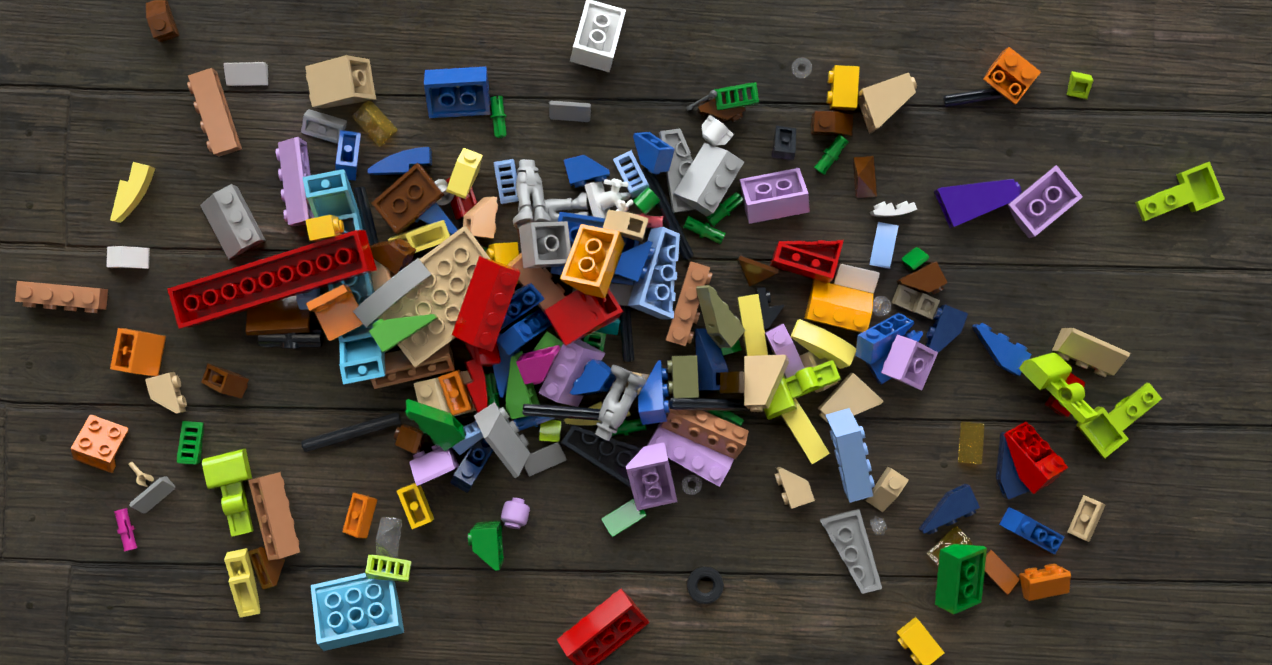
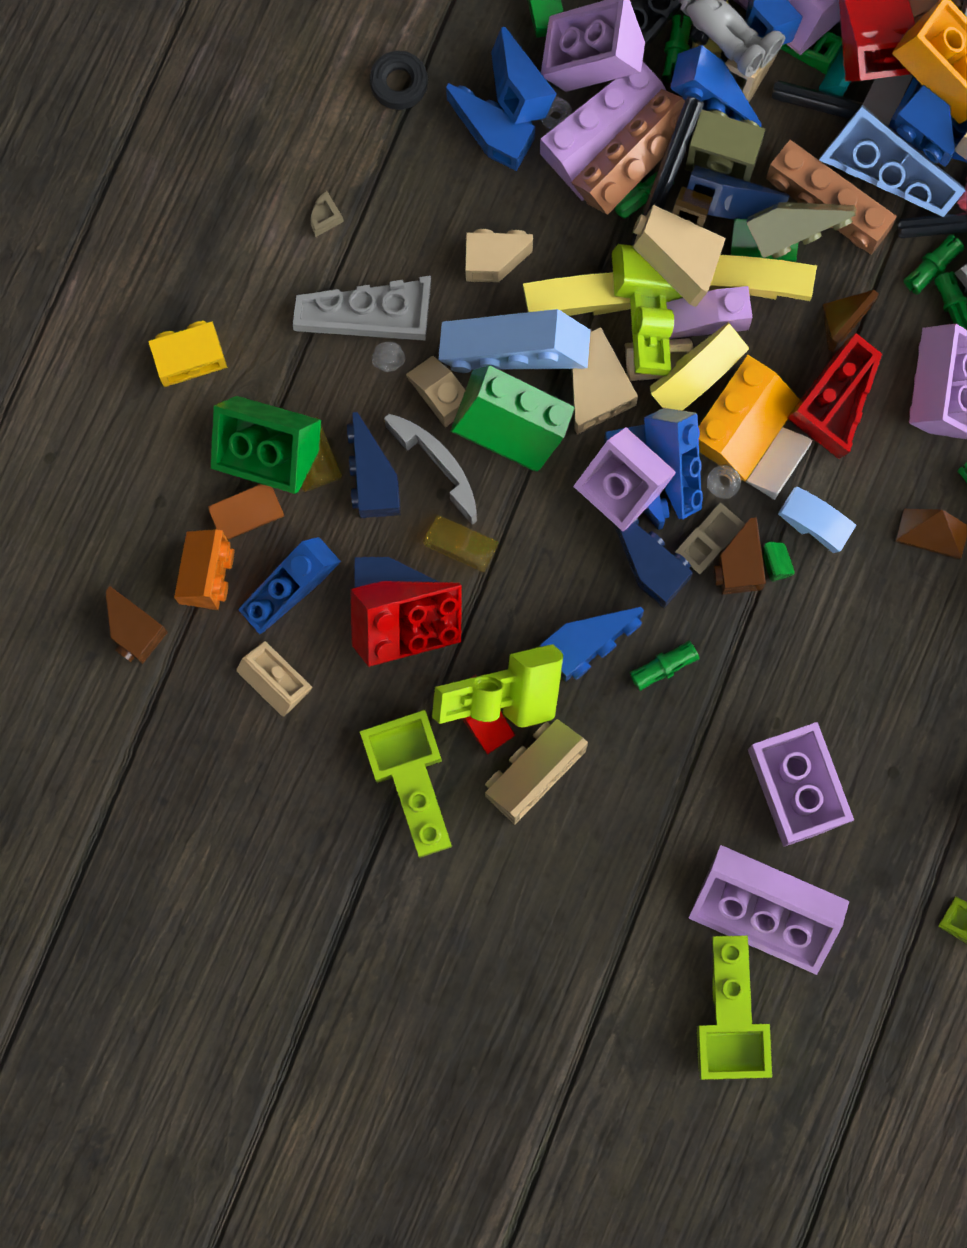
camera: 110 degrees right, 10 degrees down
black slope [755,287,785,329] -> none
white slope [870,201,917,217] -> none
dark purple slope [934,179,1022,228] -> none
none -> reddish brown slope [106,586,168,664]
none -> dark tan tile [311,191,344,237]
none -> light grey slope [384,414,477,525]
none -> blue slope [446,83,535,171]
none -> green slope [450,365,575,472]
none -> blue slope [491,27,557,124]
none -> green pin [629,640,700,691]
none -> lavender slope [689,845,849,975]

